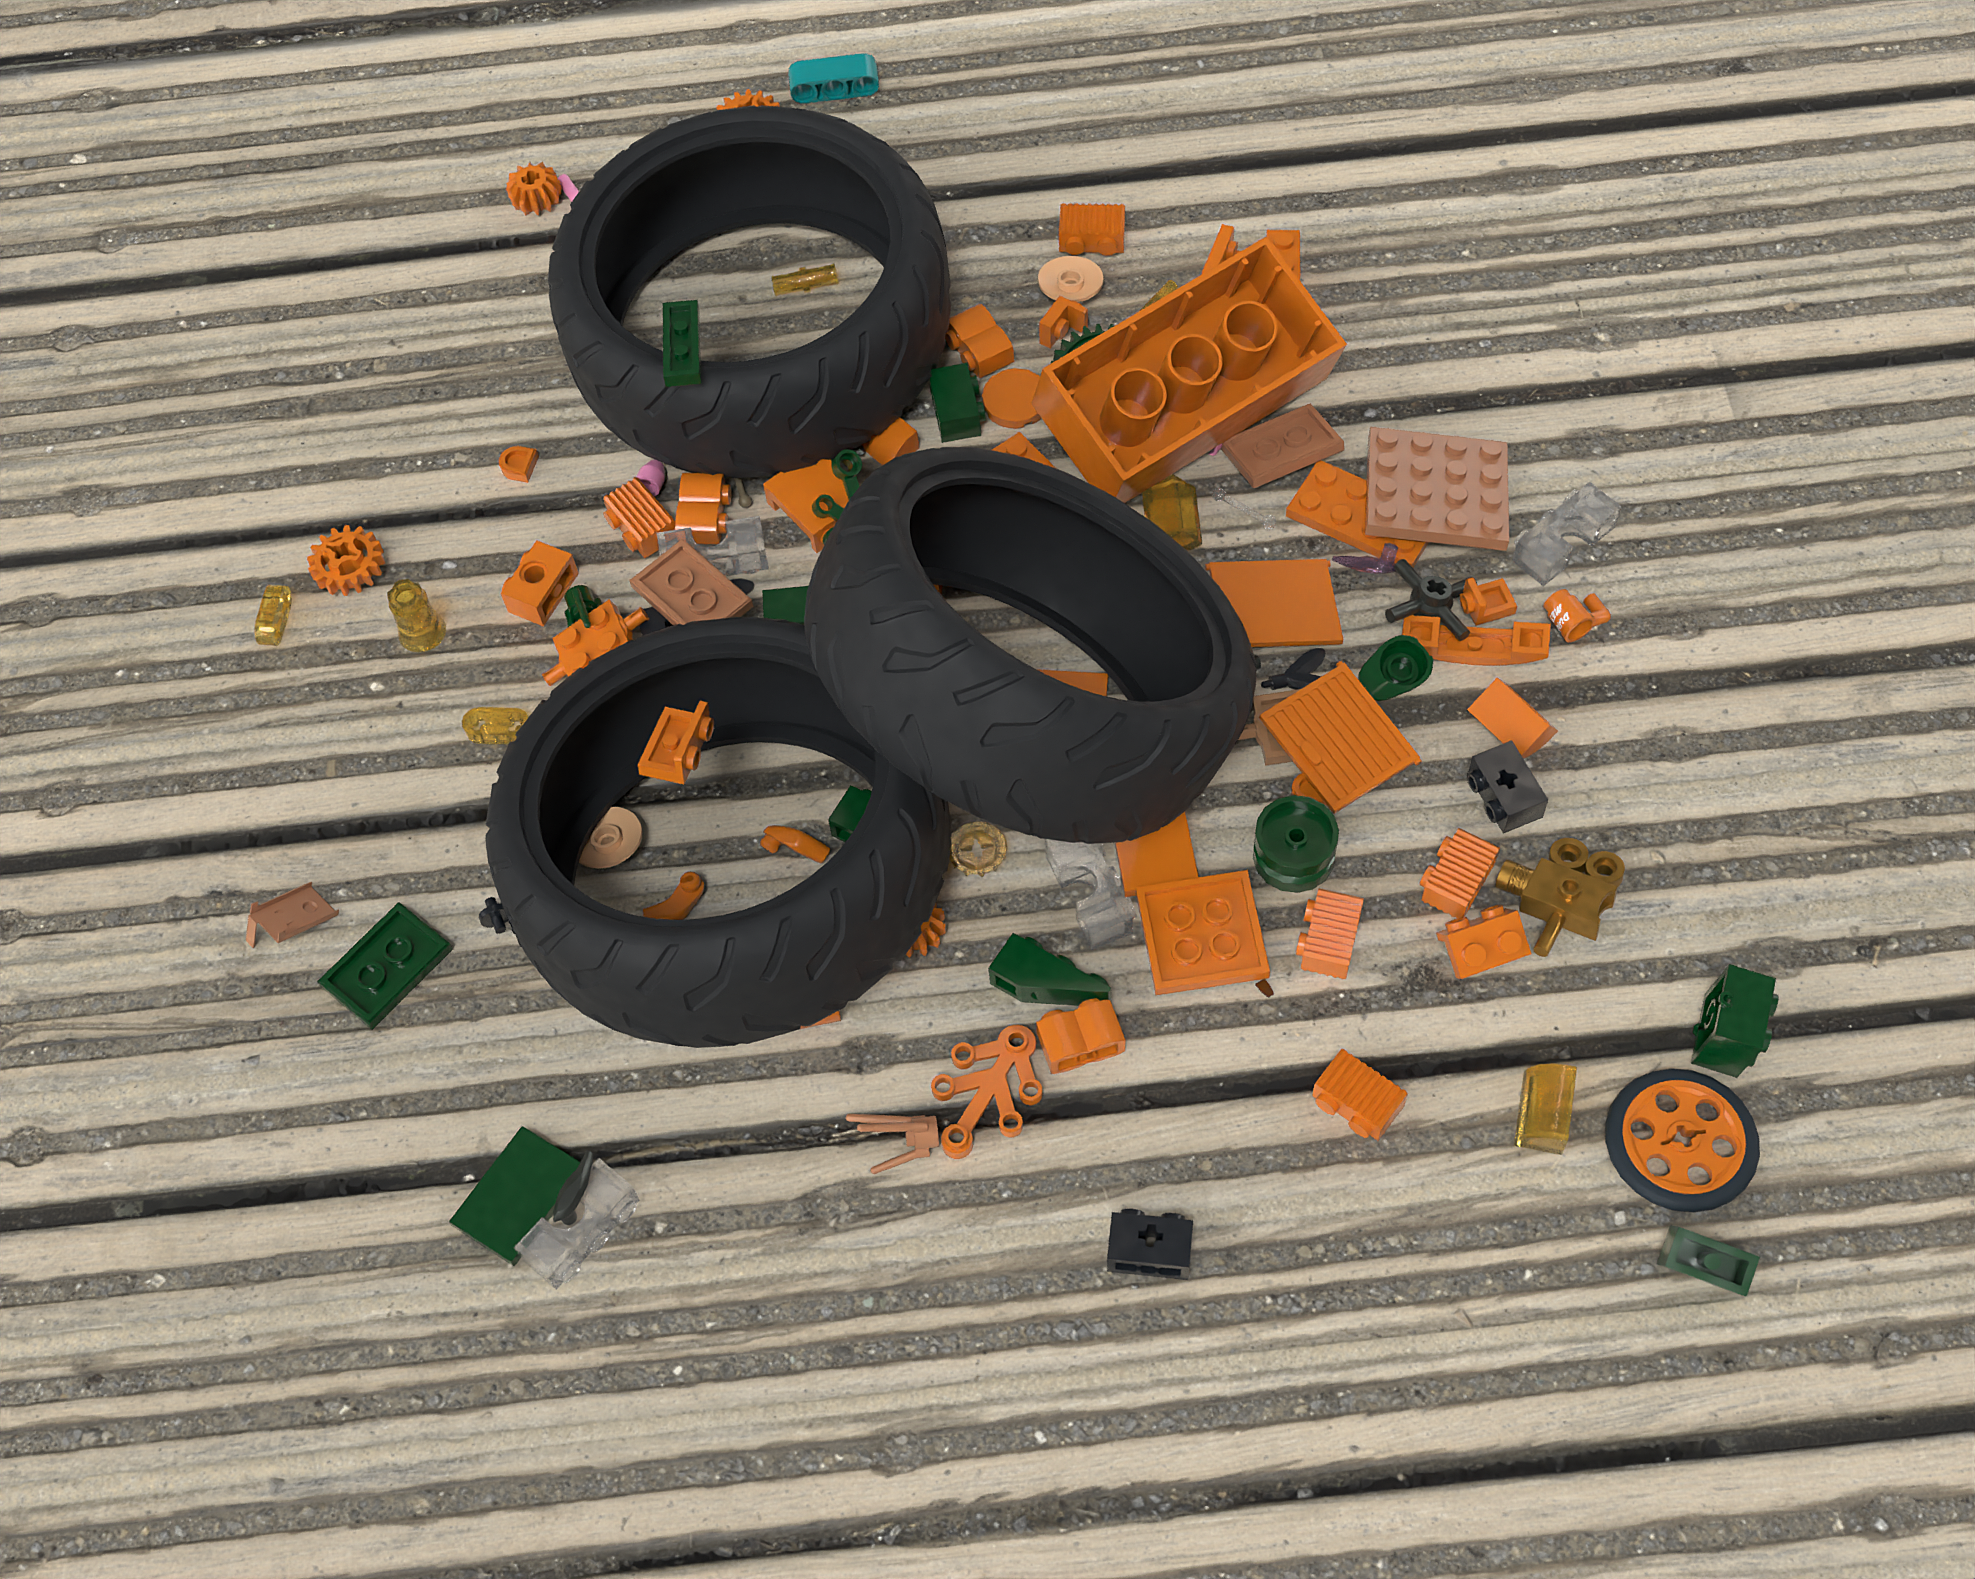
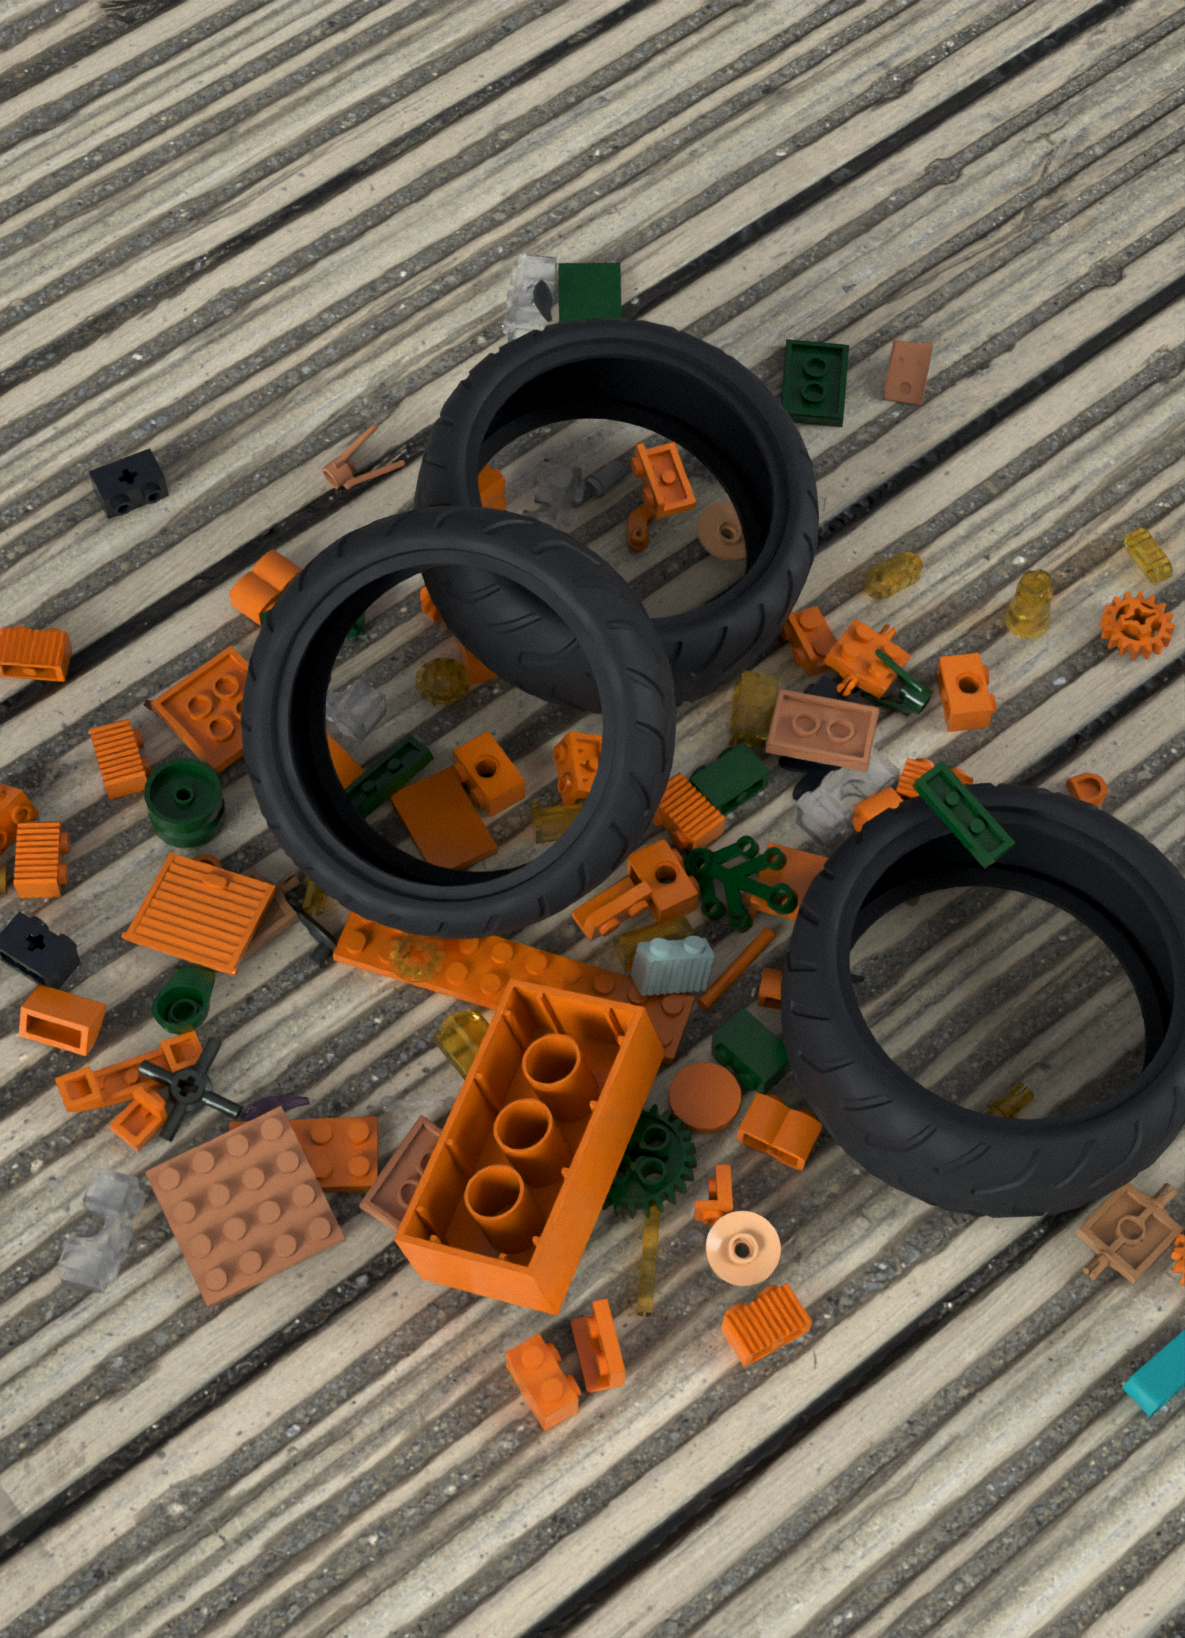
camera: 140 degrees right, 0 degrees up
orange plant [931,1025,1043,1159] -> none
orange piece [1205,559,1344,647] -> none
black piece [1261,648,1326,690] -> none
orange piece [1544,589,1611,642] -> none

